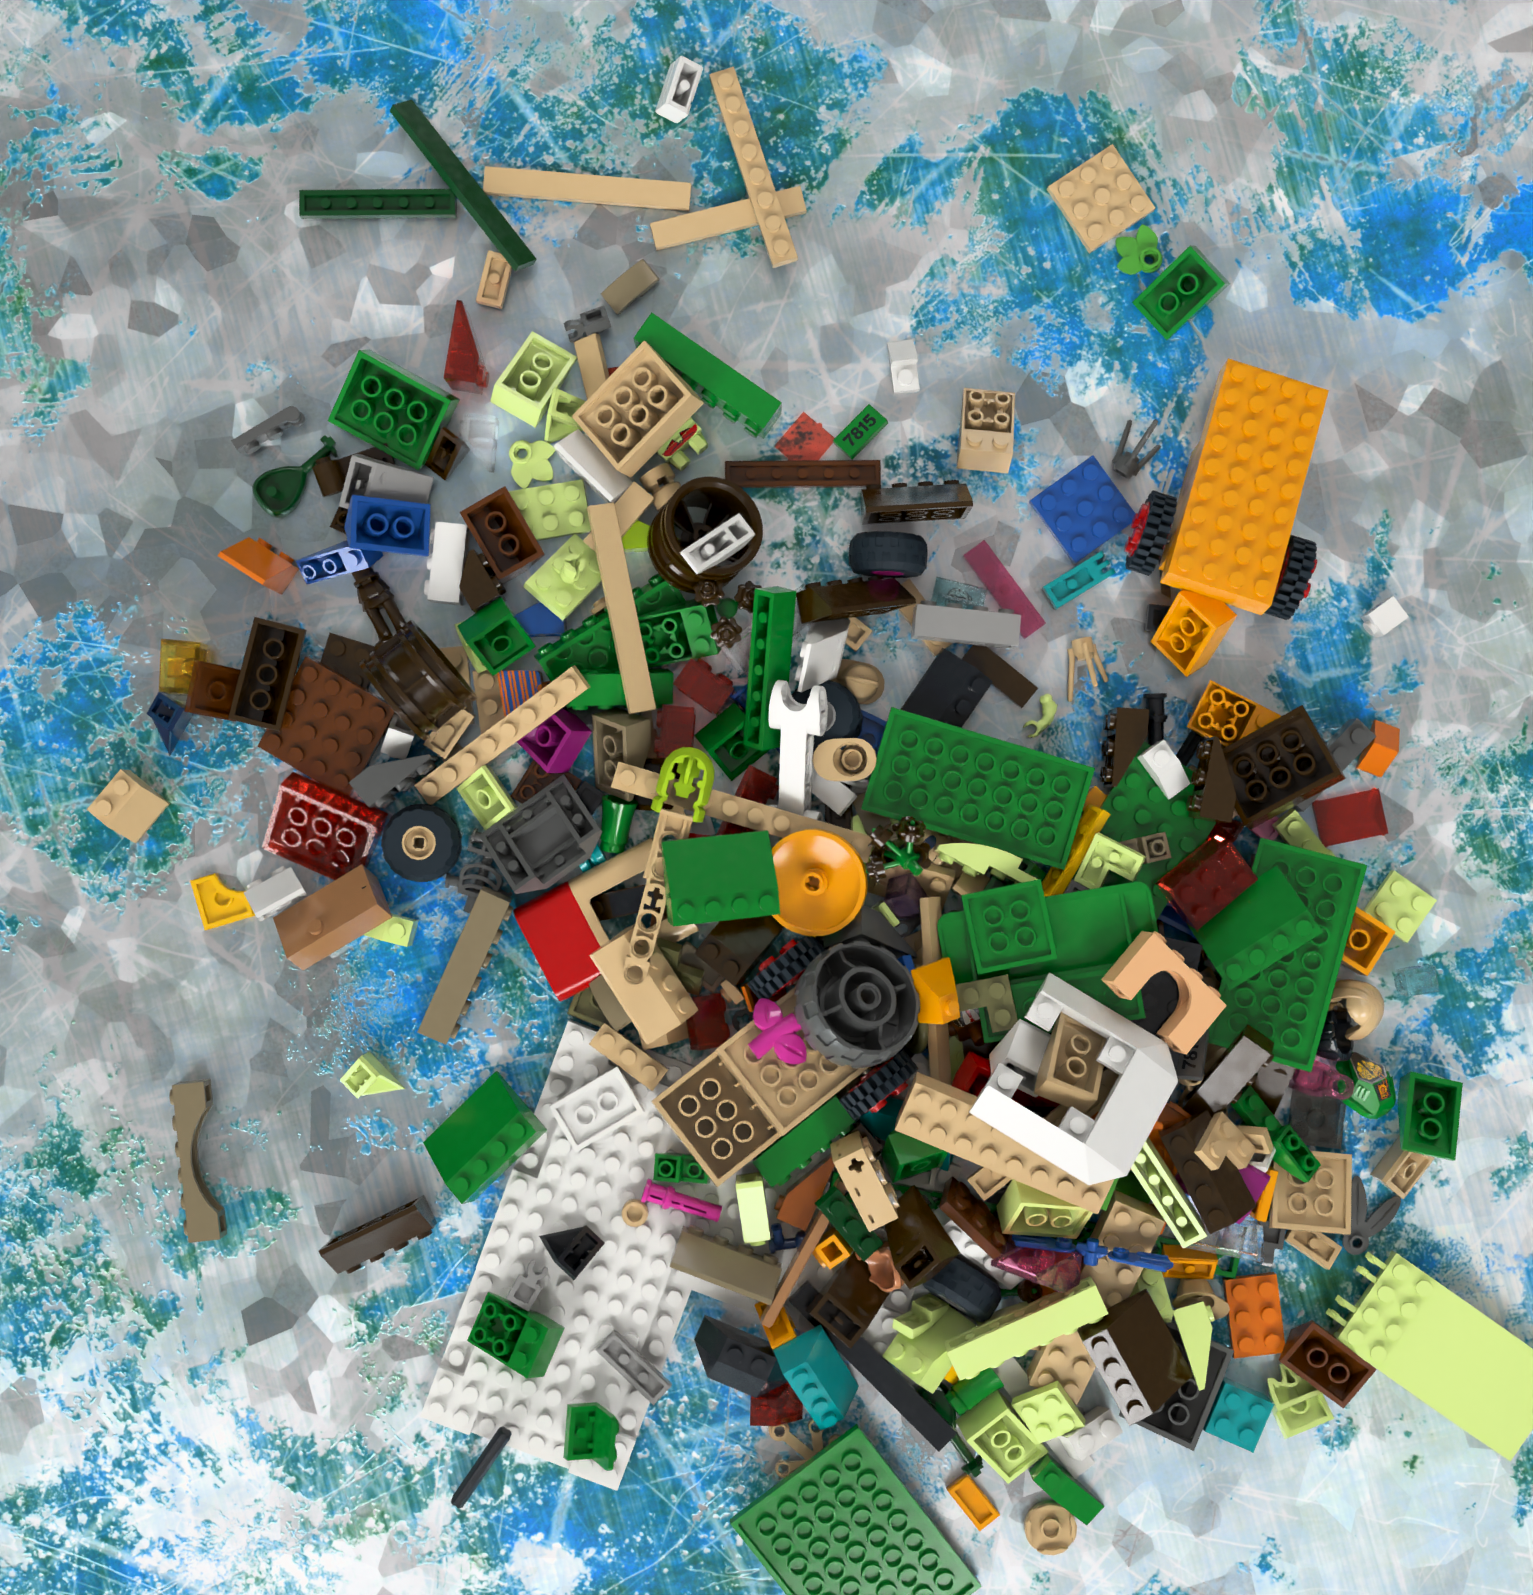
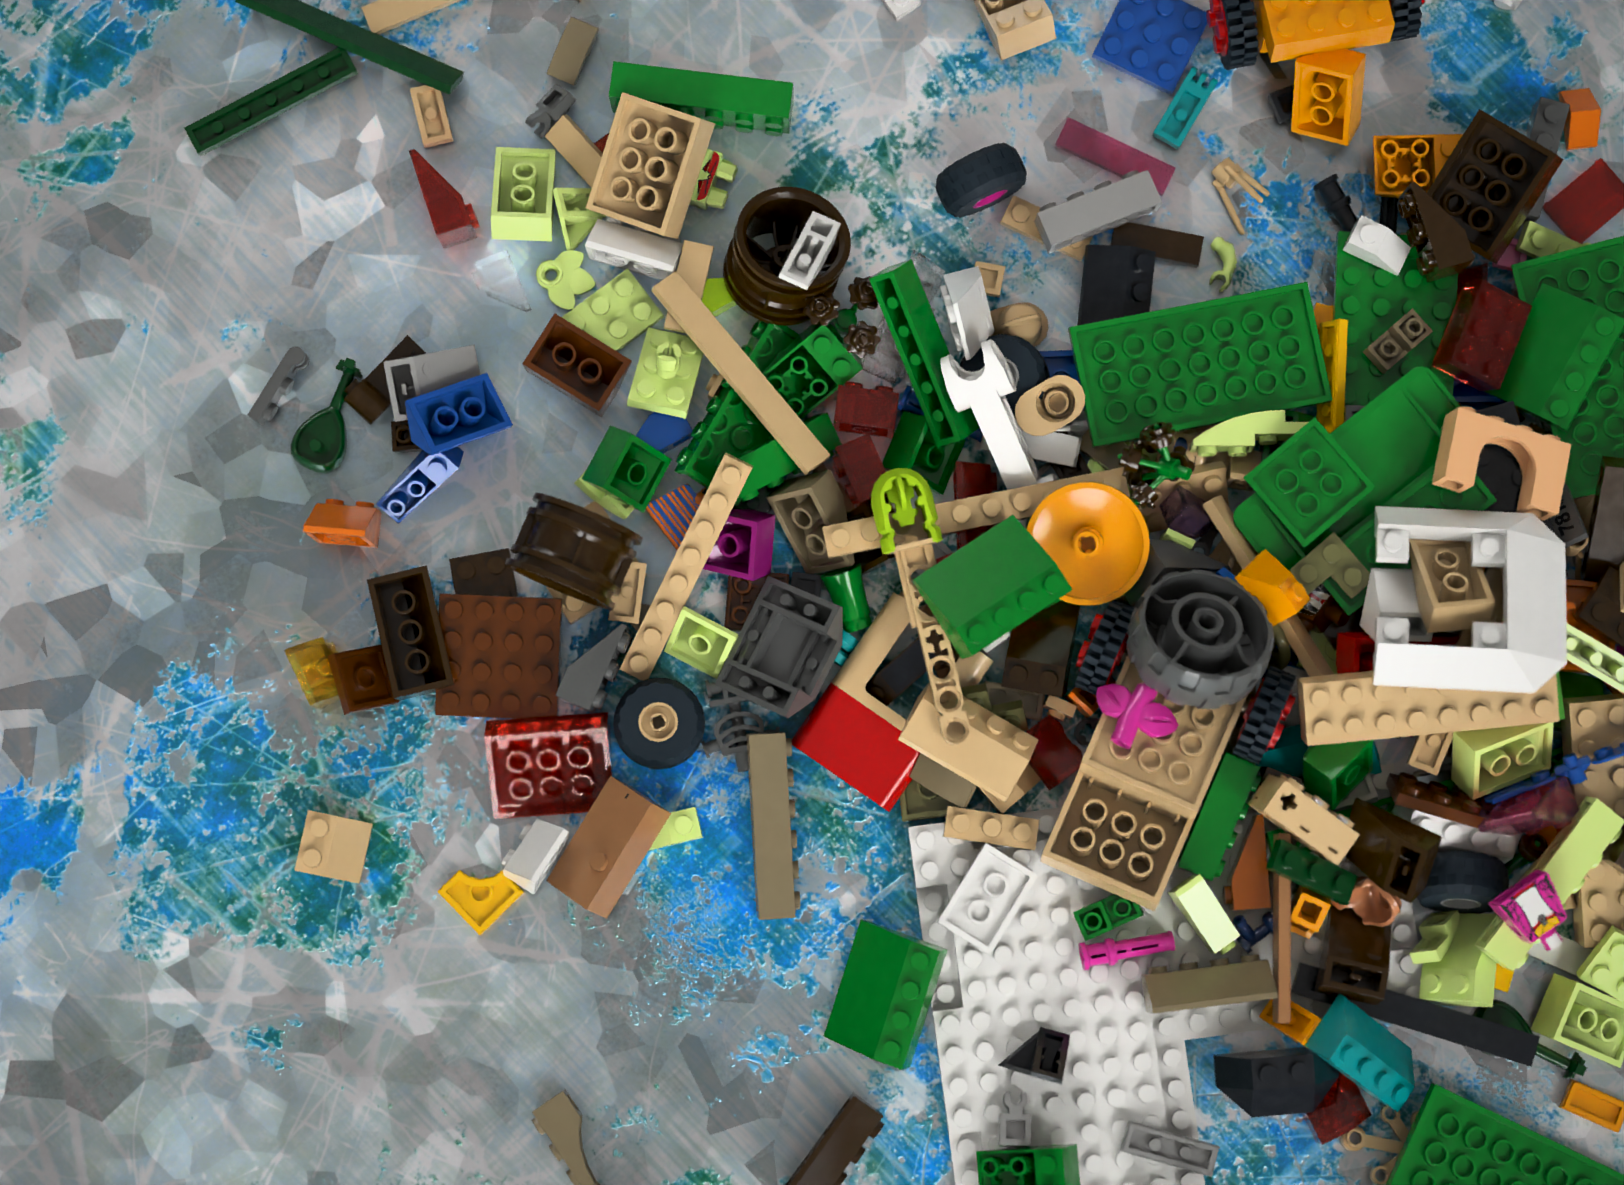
camera: 25 degrees left, 5 degrees down
dark blue slope [147,692,194,755] -> none
green slope [328,349,460,471] -> none
yellowish green slope [340,1052,405,1099] -> none
dark brown piece [351,567,409,651] -> none
white brick [380,714,415,759] -> none
white brick [424,522,471,606] -> none
dark brown slope [425,427,470,480] -> none
dark brown slope [459,549,507,613] -> none
tan plate [472,670,504,735] -> none
tan tile [622,1199,649,1227] -> none
tan wheel [639,463,681,512] -> none
reddish brown tile [725,460,881,488] -> none
clear red piece [774,412,835,461] -> none
dark brown slope [796,575,916,624] -> none
green tile [833,404,888,460] -> none
dark brown slope [860,480,973,525] -> none
clear light blue slope [931,577,987,610] -> none
green plant [944,1367,1004,1416] -> none
yellowish green plate [1074,832,1146,889] -> none
dark brown slope [1100,707,1149,788] -> none
none -> torso [1488,869,1567,951]

